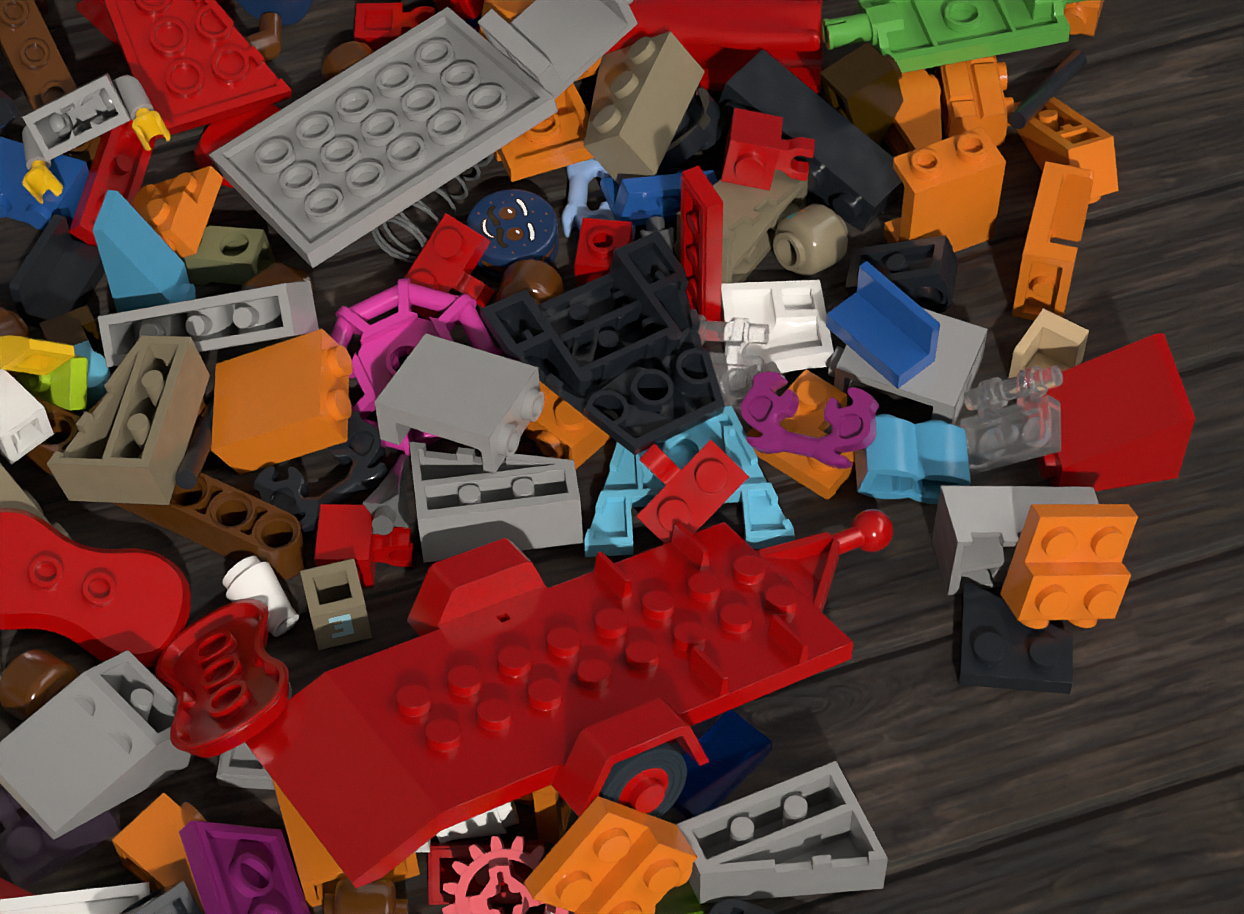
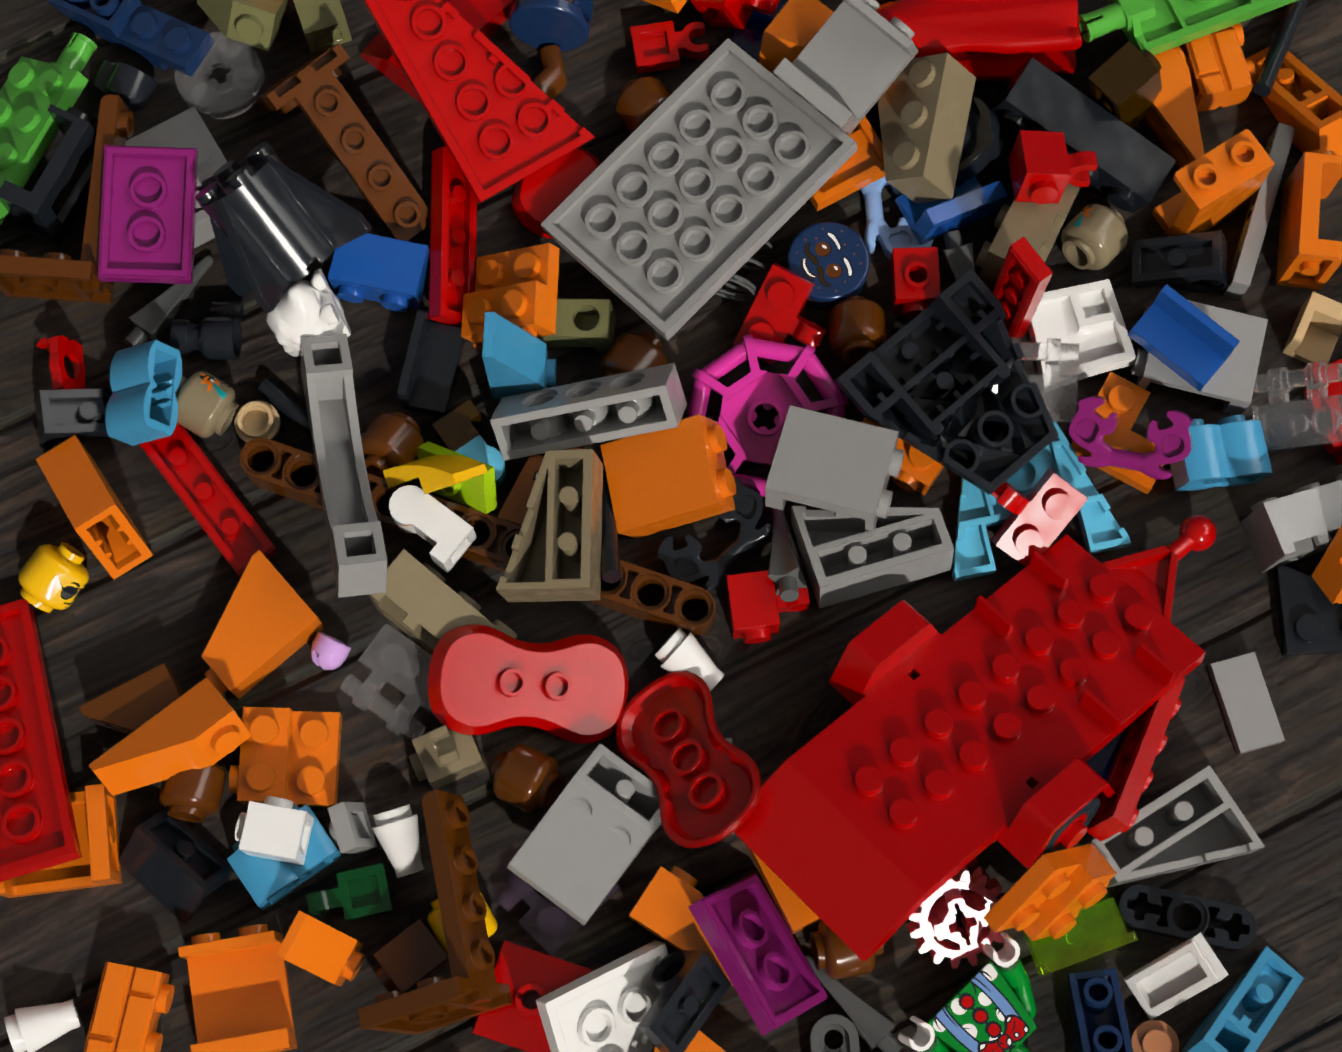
camera: 10 degrees left, 20 degrees up
light grey torso [22,73,171,204] -> none
dark tan brick [300,559,372,650] -> none
none -> red plate [1087,678,1186,842]
none -> light grey tile [1207,652,1285,755]
none -> light grey tile [1222,122,1295,301]

